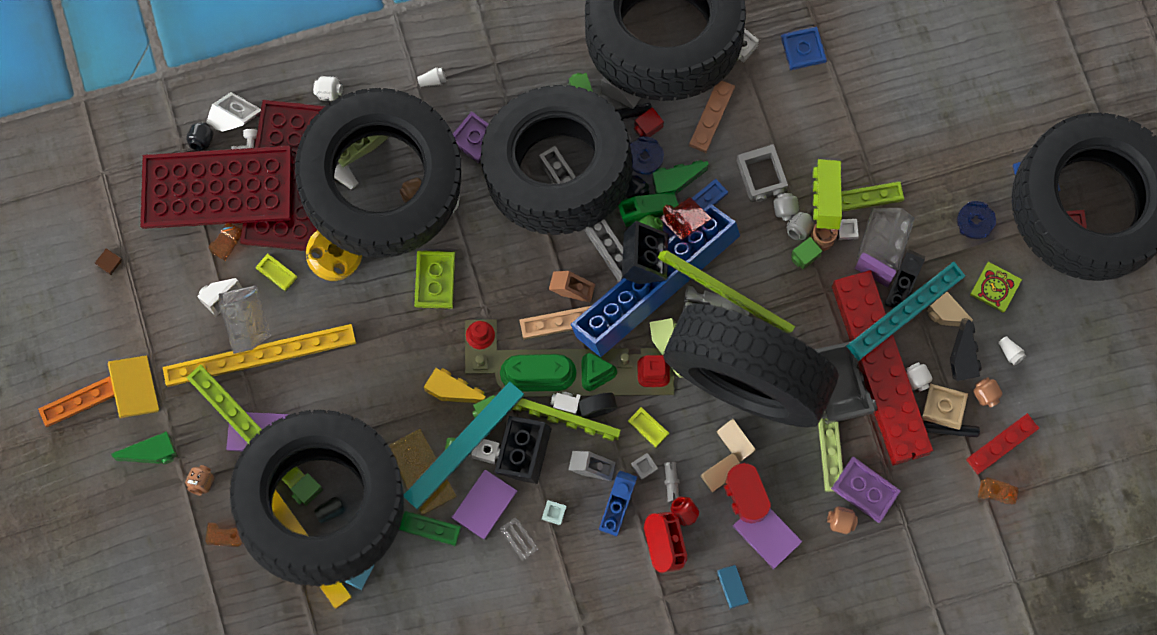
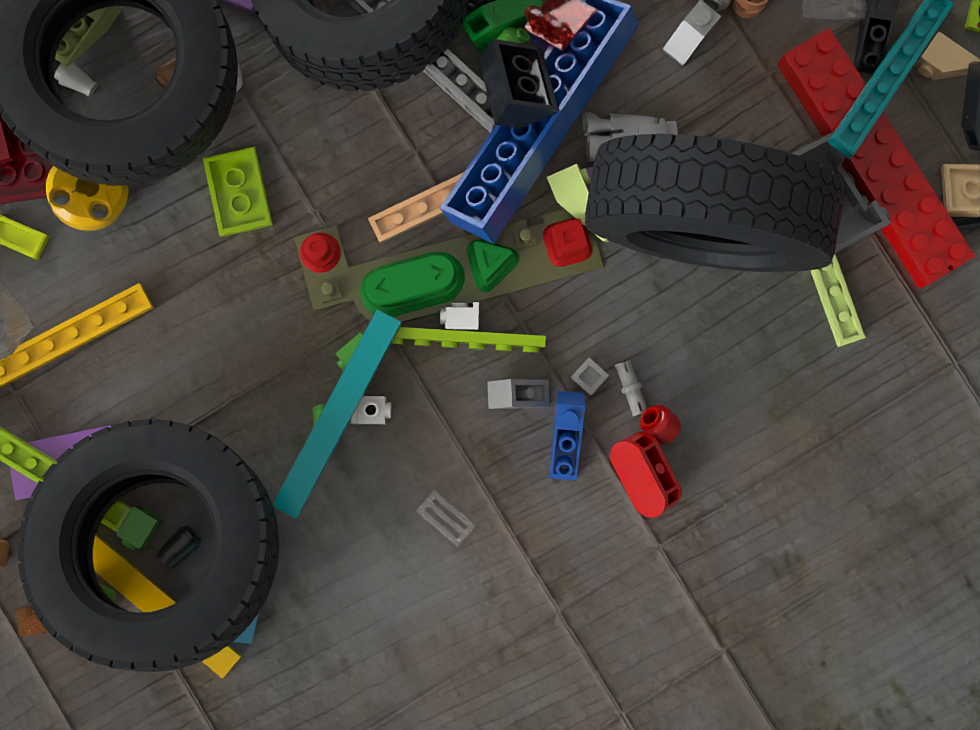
camera: 15 degrees left, 10 degrees up
clear yellow tile [389,429,457,515] -> none
green tile [399,511,461,546] -> none
yellow slope [424,368,486,403] -> none
medium lavender tile [452,470,517,540] -> none
black slope [494,416,552,484] -> none
light aqua plate [542,500,566,526] -> none
nougat slope [549,271,595,302] -> none
black tyre [579,392,617,418] -> none
neon yellow tile [628,407,669,448] -> none
lime tile [658,250,795,333] -> none
tan slope [701,453,740,492] -> none
tan slope [716,419,756,462] -> none
dark azure slope [717,565,749,609] -> none
red brick [724,463,771,523] -> none
medium lavender tile [733,509,802,569] -> none
bright green brick [791,237,822,270] -> none
nougat head [827,506,858,534] -> none
medium lavender tile [831,457,901,523] -> none
medium lavender tile [855,252,896,288] -> none
white head [906,362,933,392] -> none
none -> light grey slope [662,0,721,67]

